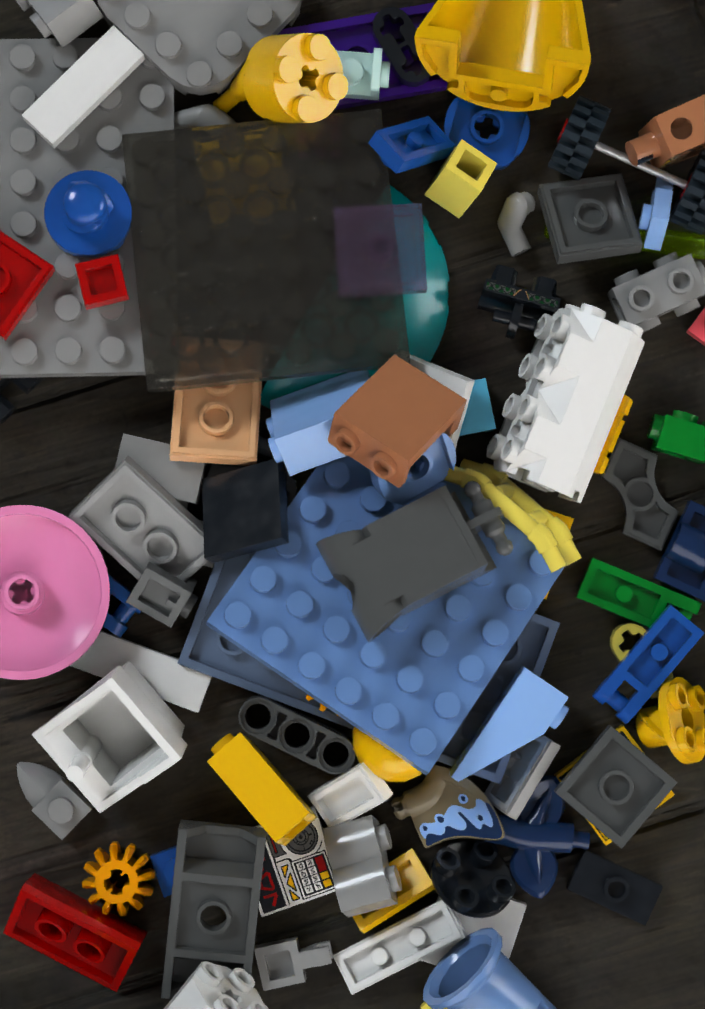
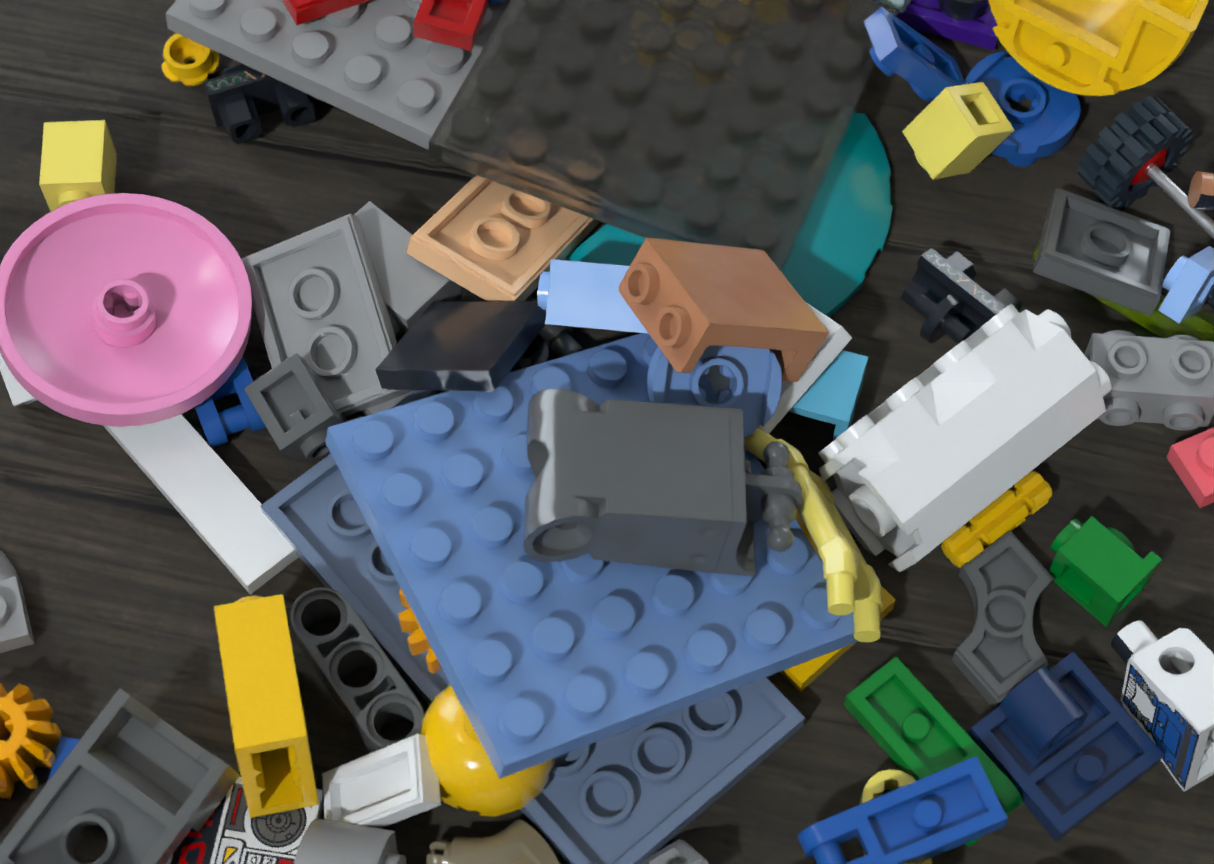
camera: 25 degrees right, 25 degrees down
white piece [32,661,187,813] -> none
clear purple plate [334,203,427,297] -> none
light blue slope [449,665,569,782] -> none
light grey arm [497,191,535,257] -> none

